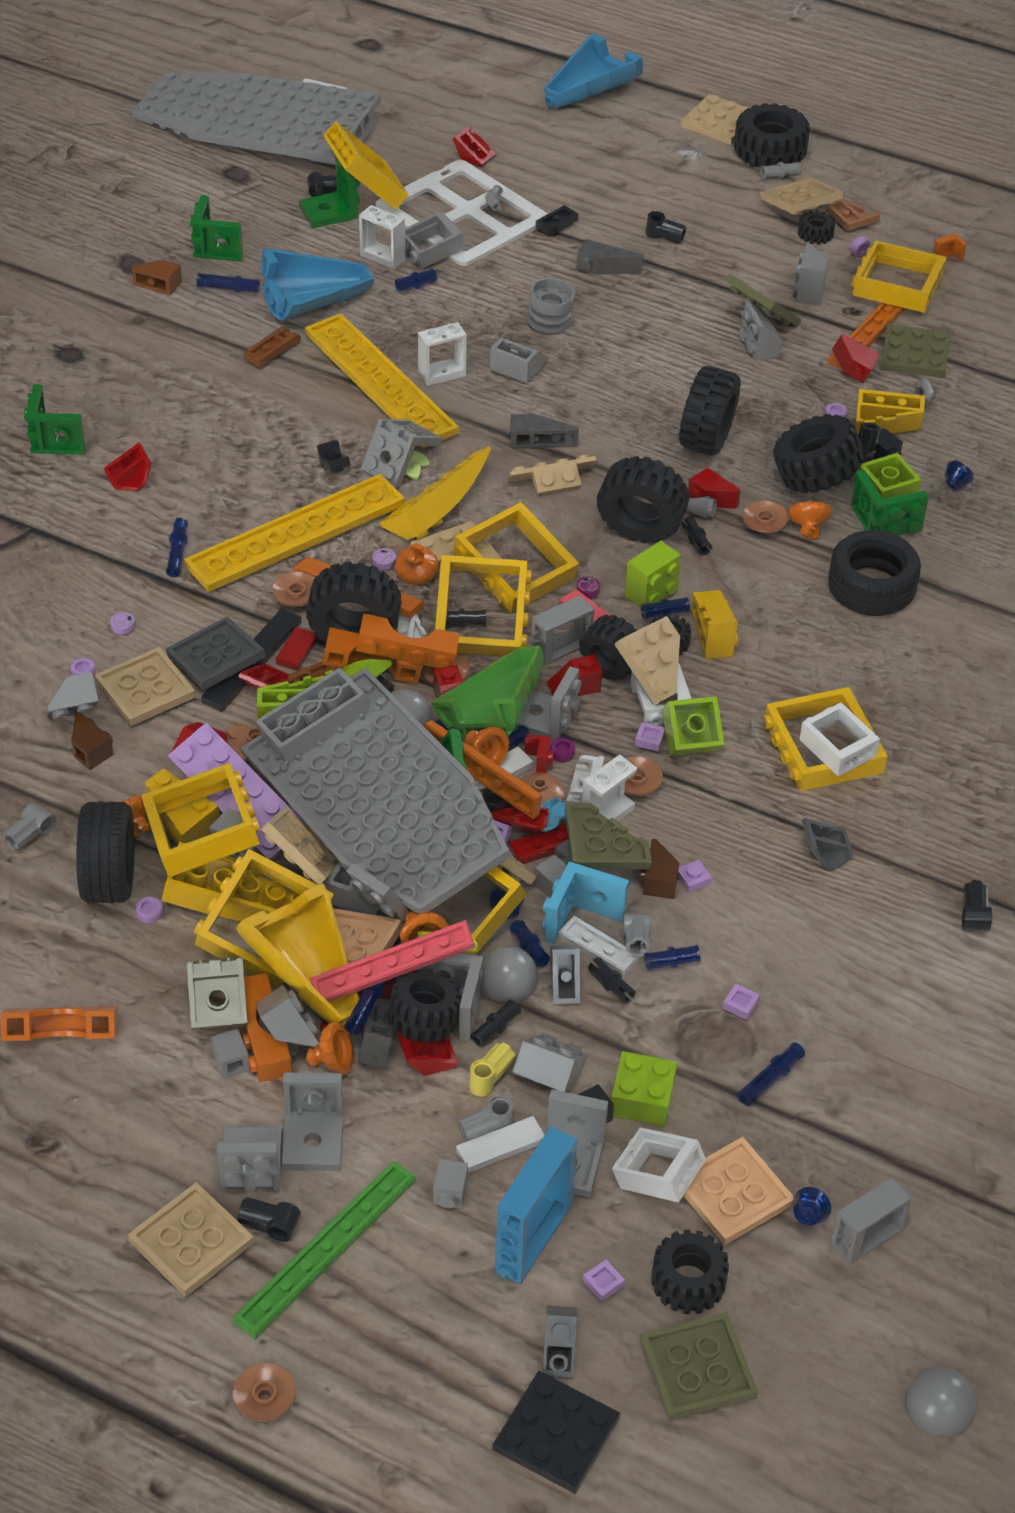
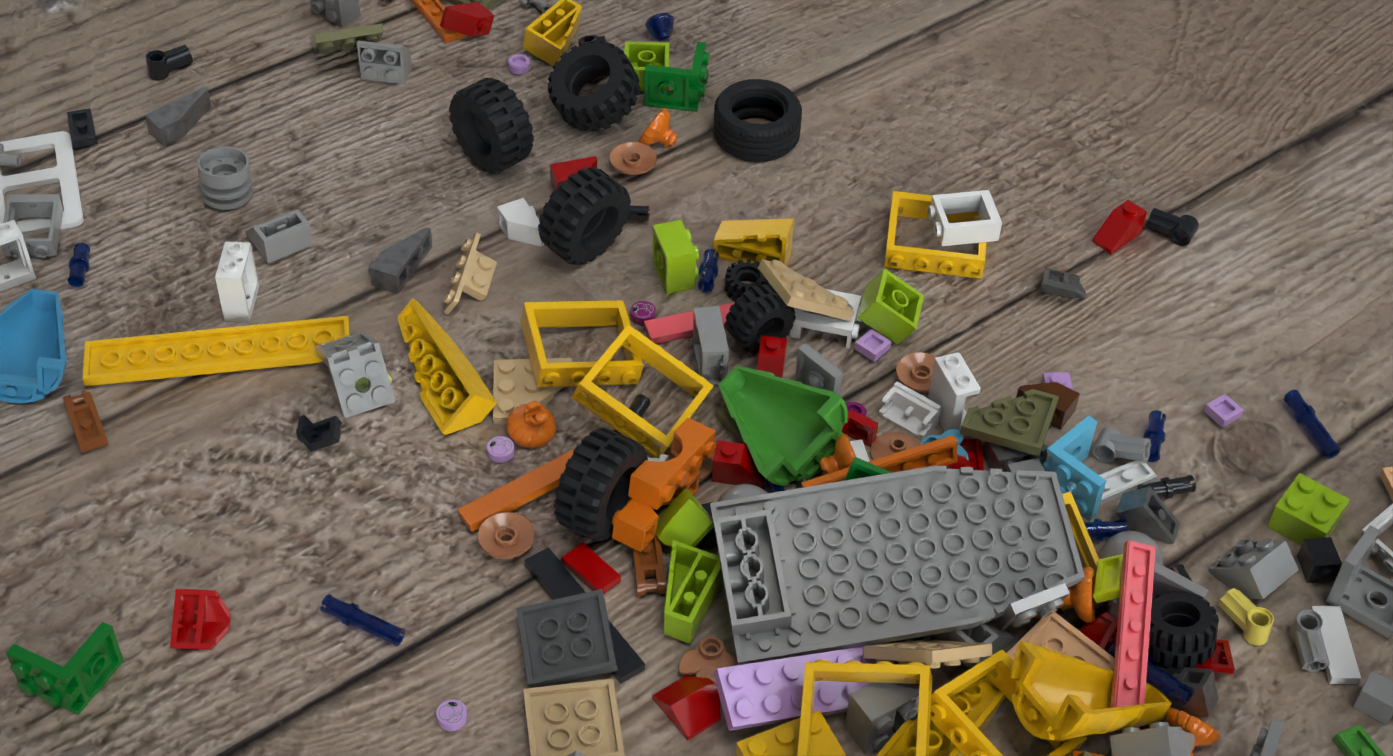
camera: 65 degrees left, 0 degrees up
yellow plate [184,474,405,592] -> none
red slope [239,663,289,690] -> none
none -> red slope [1092,200,1147,254]

